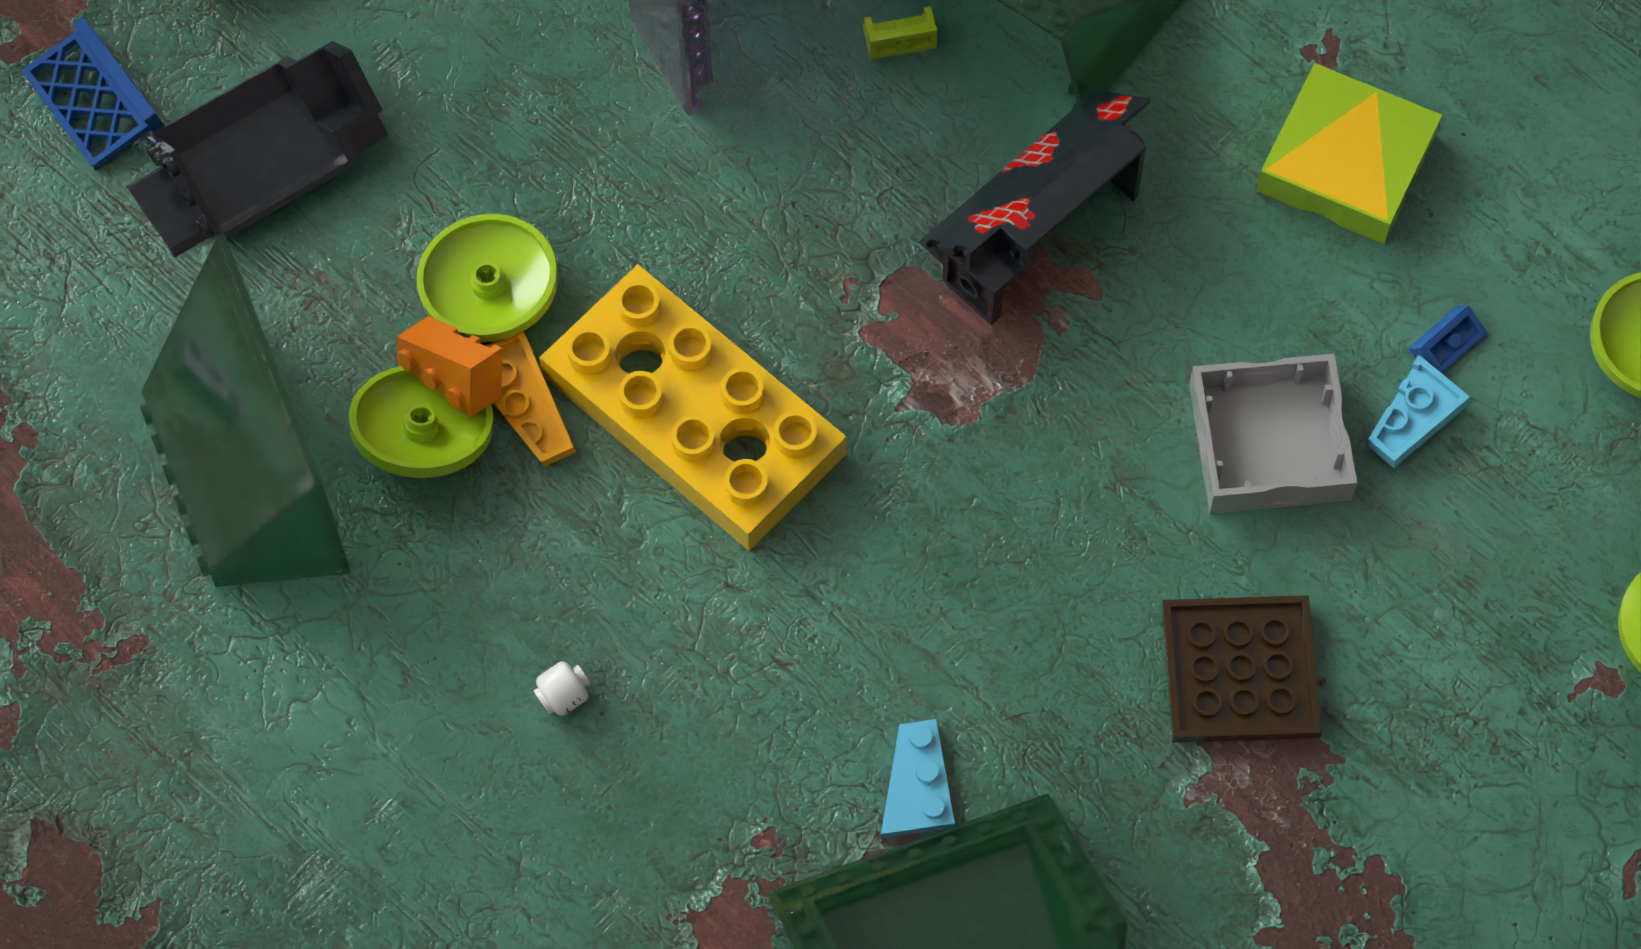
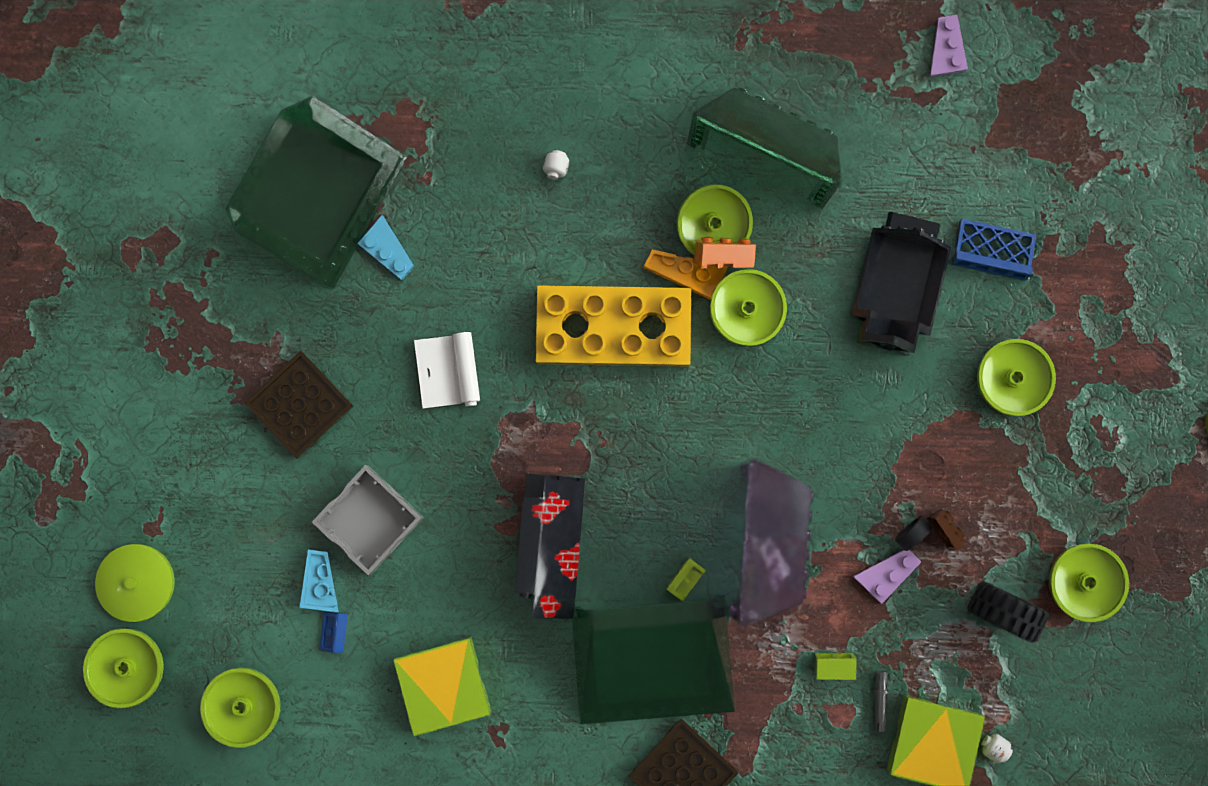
camera: 140 degrees right, 20 degrees up
none -> white door [414,332,480,408]

